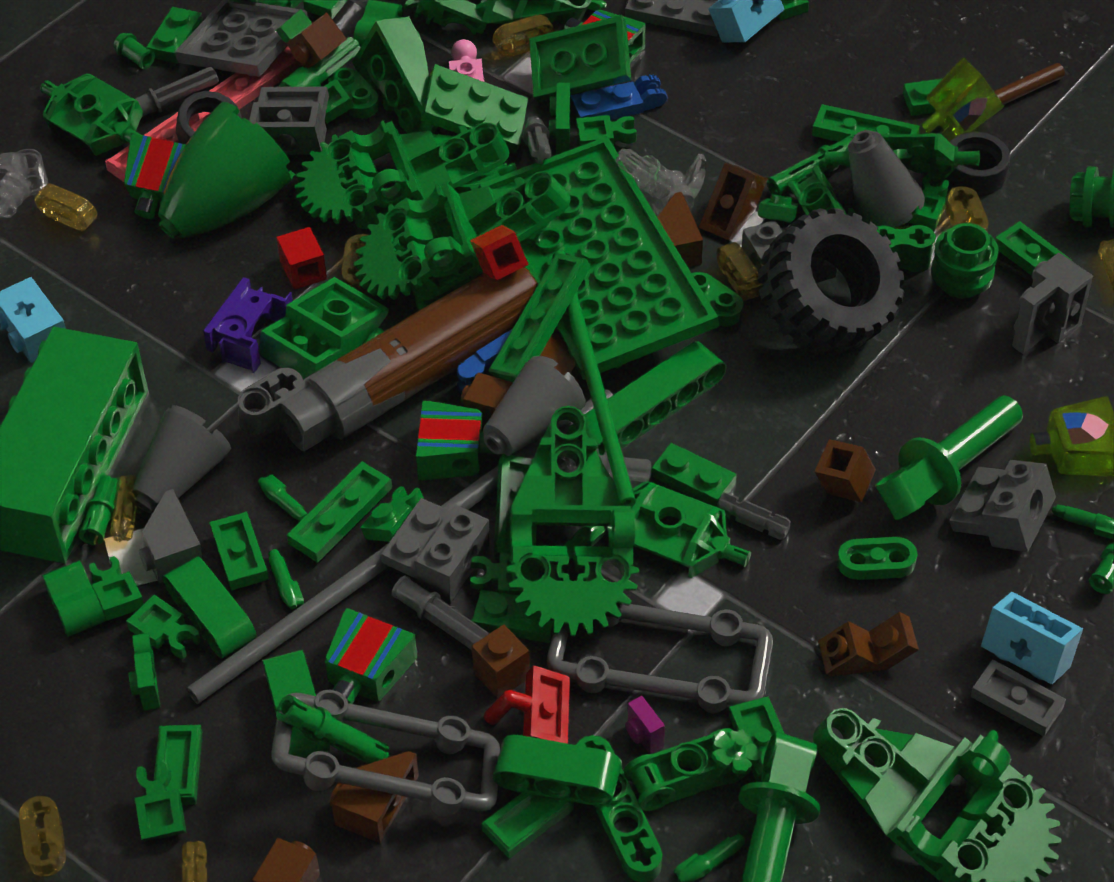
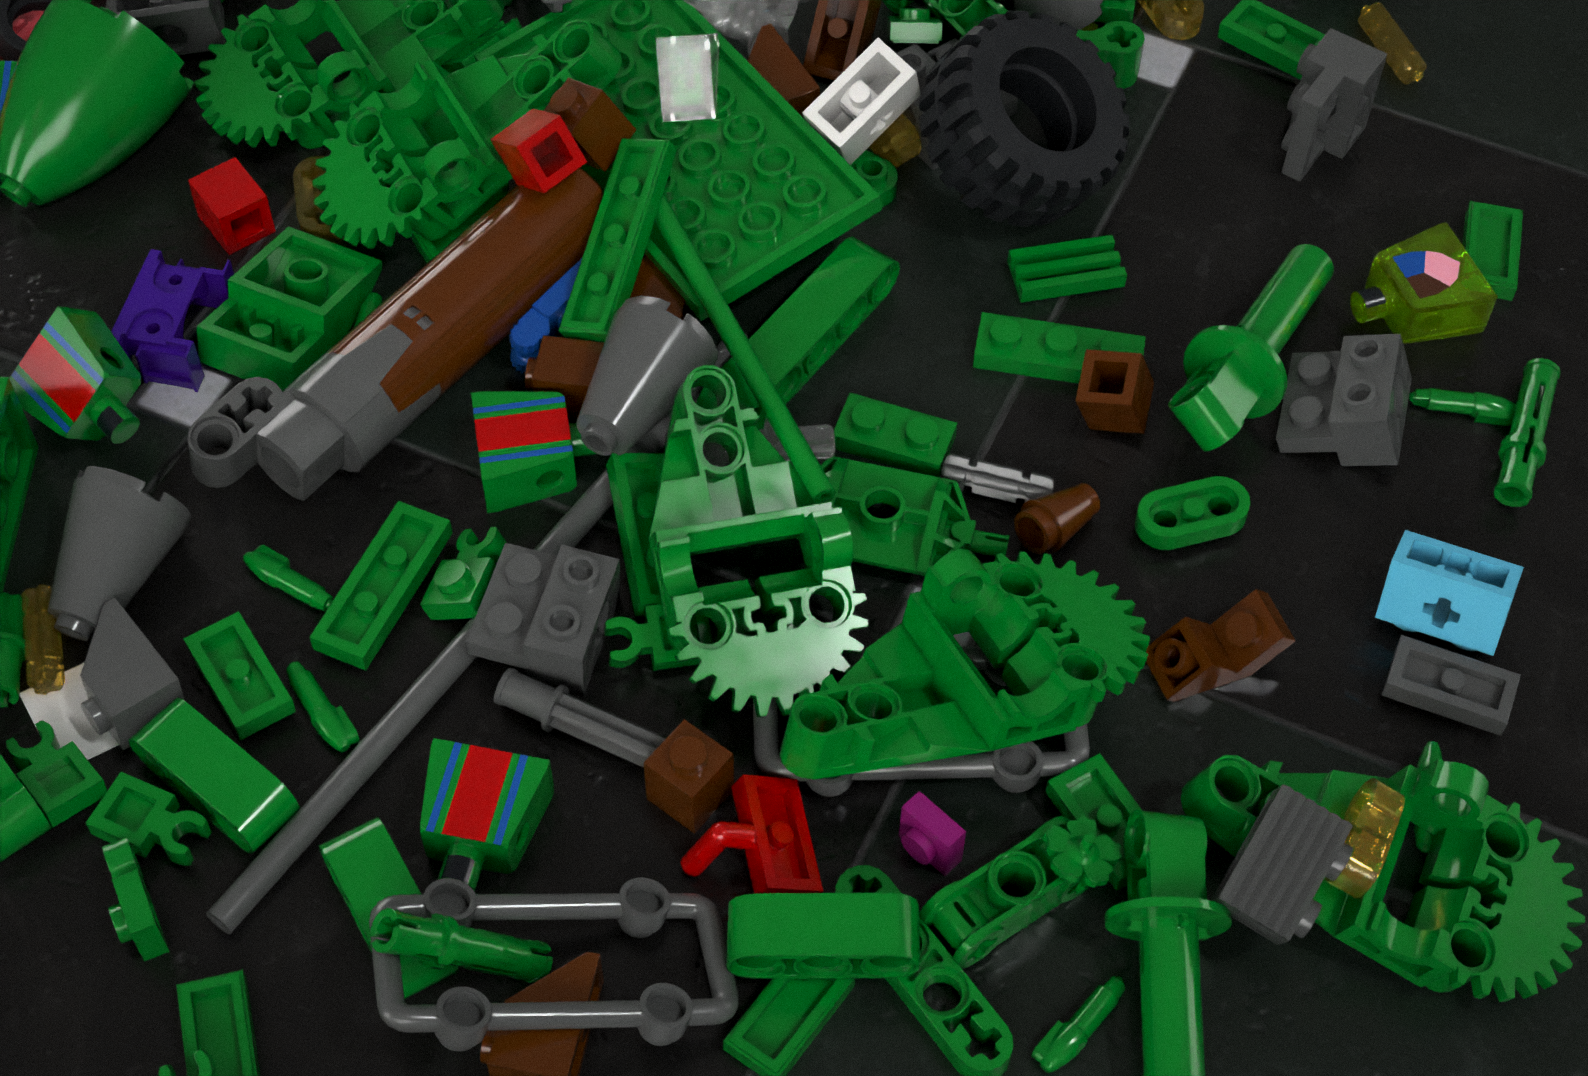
camera: 15 degrees left, 5 degrees up
green plate [472,589,553,643] -> none
green piece [563,526,608,561] -> none
green piece [931,223,999,299] -> none
none -> green torso [9,306,141,444]
none -> reddish brown brick [543,77,636,172]
none -> clear slope [655,33,719,122]
none -> green connector [780,549,1150,780]
none -> white brick [802,37,921,165]
none -> green plate [973,312,1146,384]
none -> green tile [1007,235,1127,303]
none -> reddish brown cone [1014,483,1100,554]
none -> dark grey brick [1211,784,1354,945]
none -> clear yellow beam [1325,778,1405,899]

